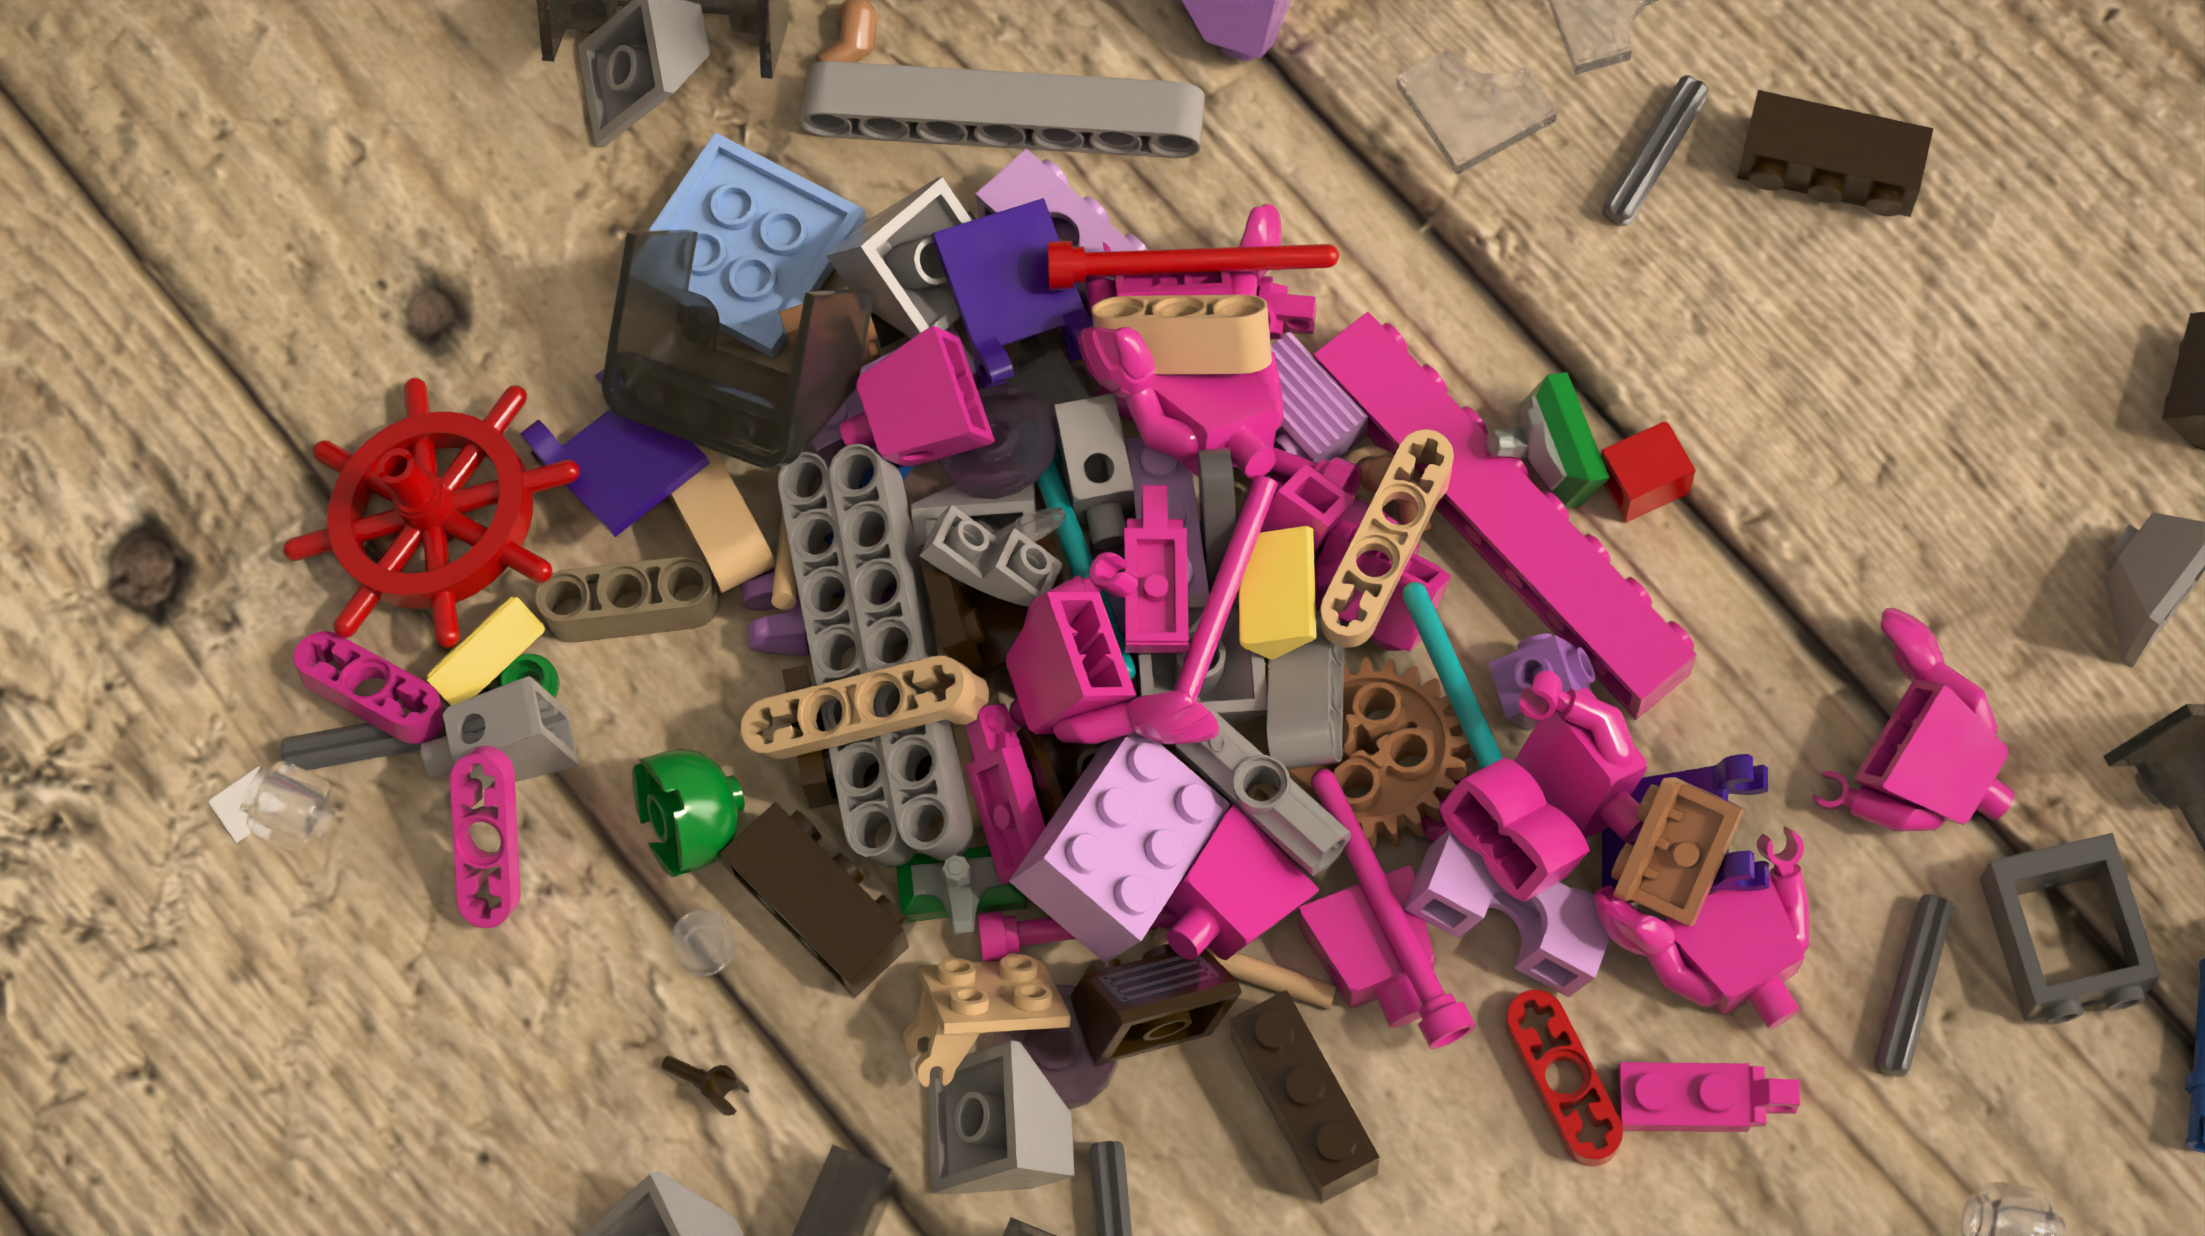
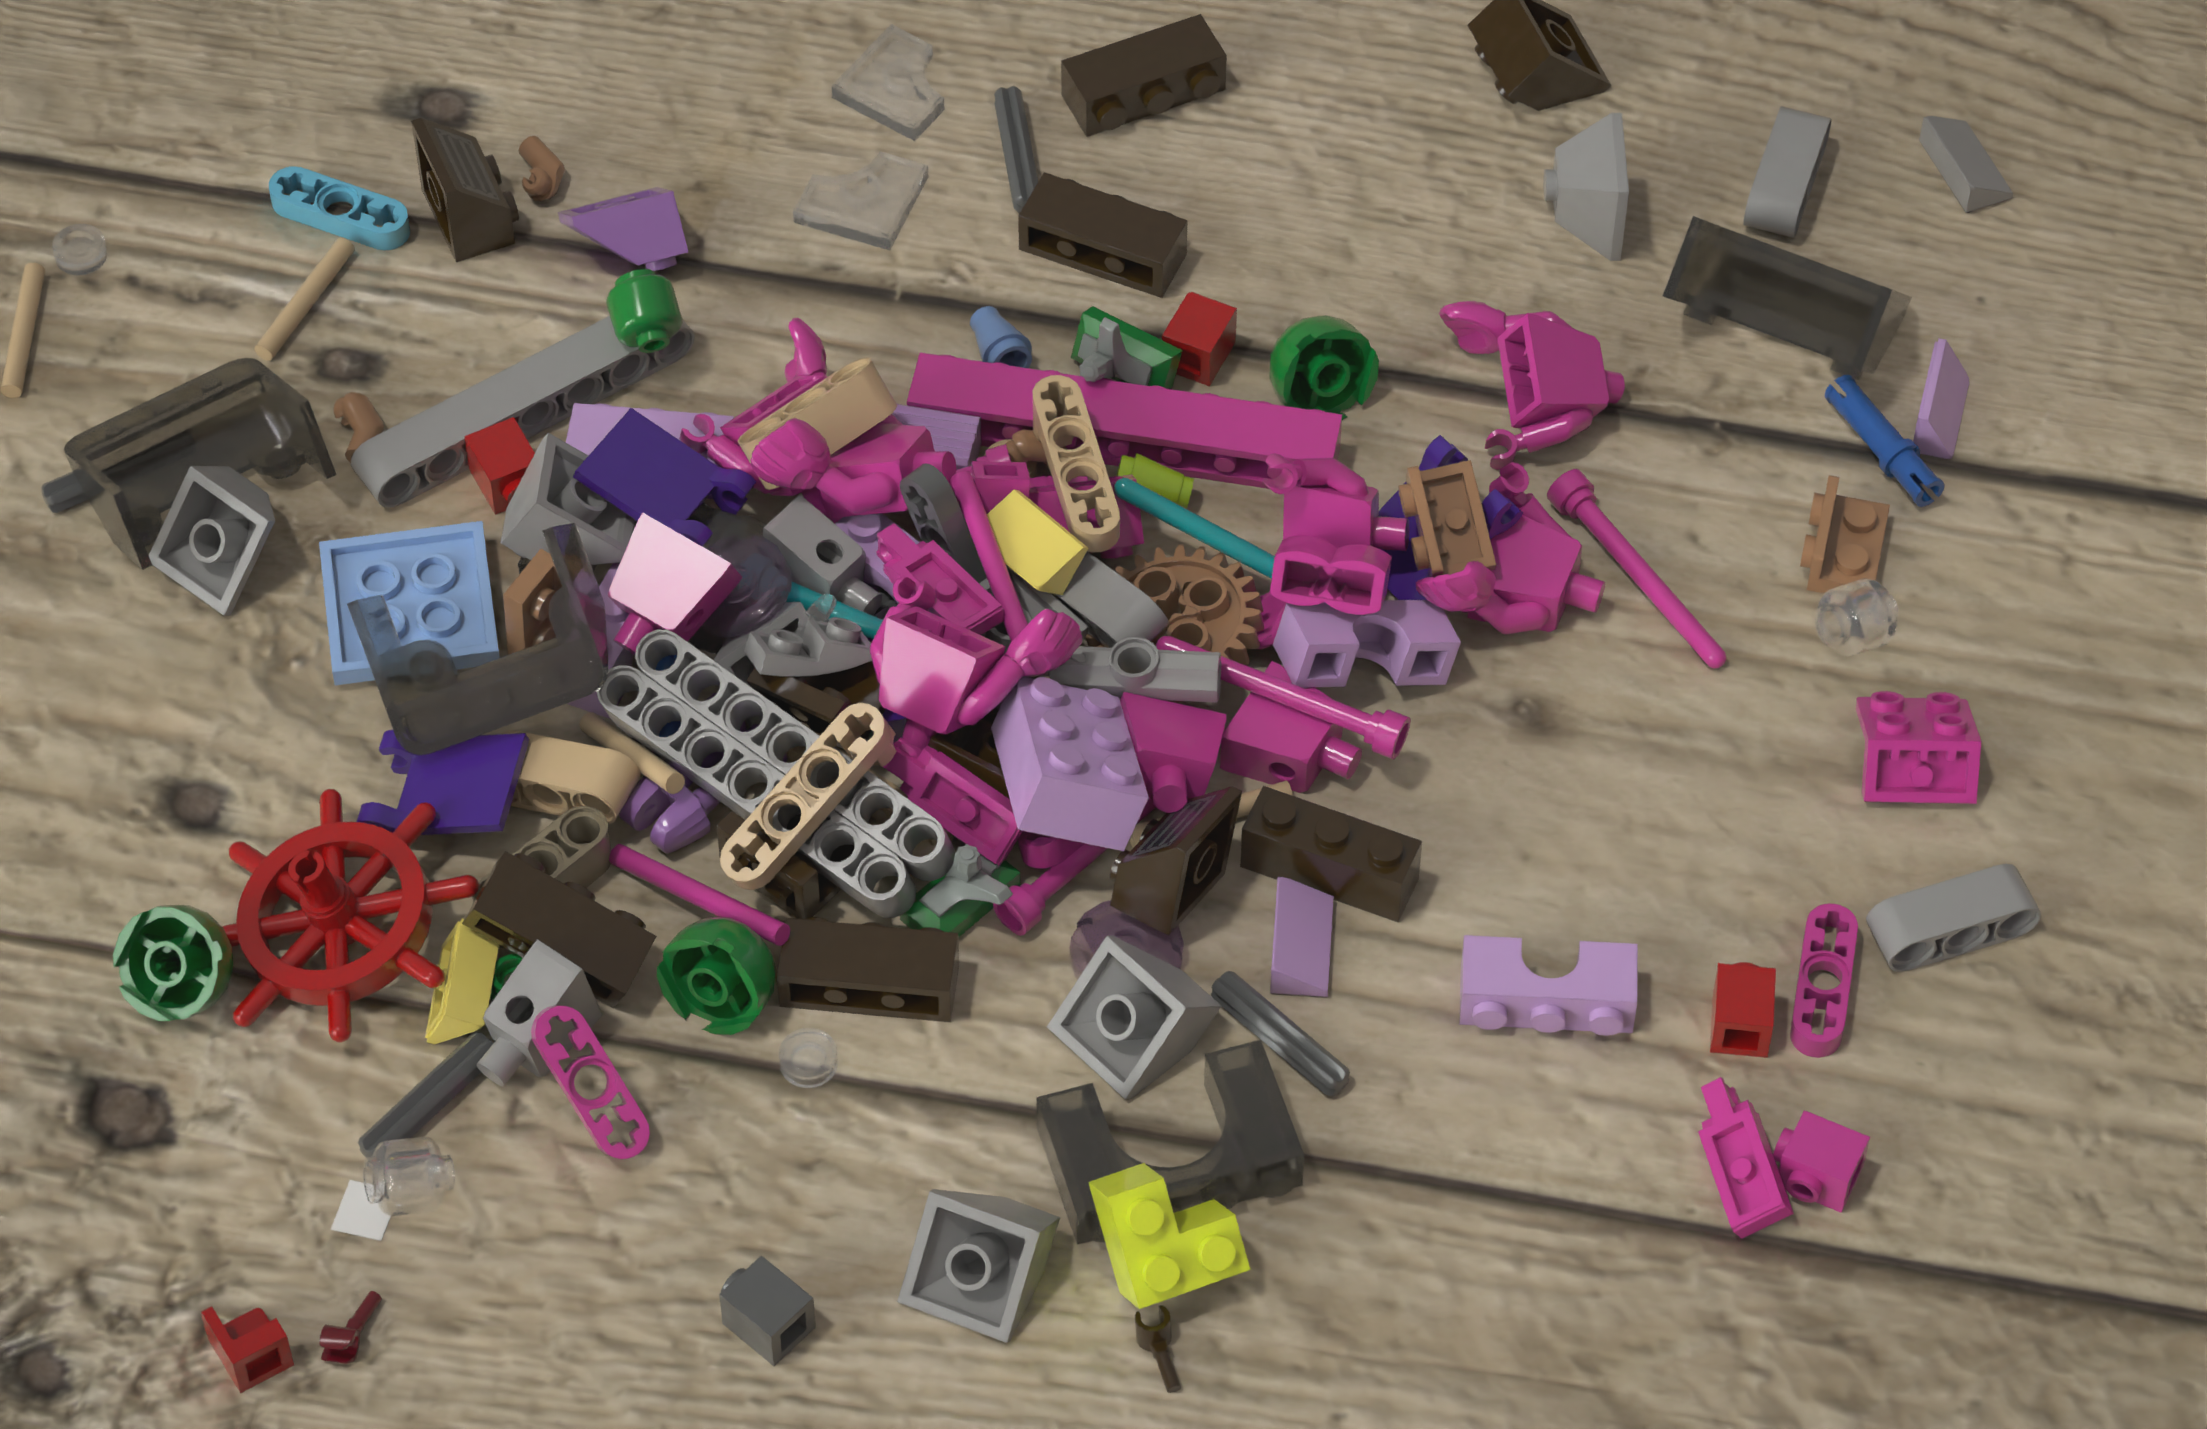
camera: 45 degrees left, 15 degrees down
dark pink beam [293,631,445,744] -> none
dark brown hand [662,1055,750,1116] -> none
tan plate [903,954,1071,1087] -> none
red piece [1047,241,1339,290] -> none
medium lavender brick [1488,633,1595,730] -> none
red beam [1506,989,1623,1167] -> none
dark pink hinge [1618,1062,1800,1132] -> none
dark grey axle [1874,894,1954,1077] -> none
dark grey window [1979,833,2160,1025] -> none
none -> green cylinder [113,905,234,1021]
none -> red panel [201,1306,294,1393]
none -> dark red hand [319,1291,382,1364]
none -> dark brown brick [462,851,657,1008]
none -> red brick [464,417,535,515]
none -> green head [606,269,683,353]
none -> dark pink bar [609,844,790,946]
none -> dark grey brick [719,1255,816,1366]
none -> medium blue cone [970,306,1032,368]
none -> dark brown brick [1018,172,1188,298]
none -> lime cone [1116,453,1194,509]
none -> green cylinder [1269,315,1379,420]
none -> lavender slope [1270,877,1334,997]
none -> dark pink piece [1547,469,1726,668]
none -> medium nougat bracket [1800,475,1890,602]

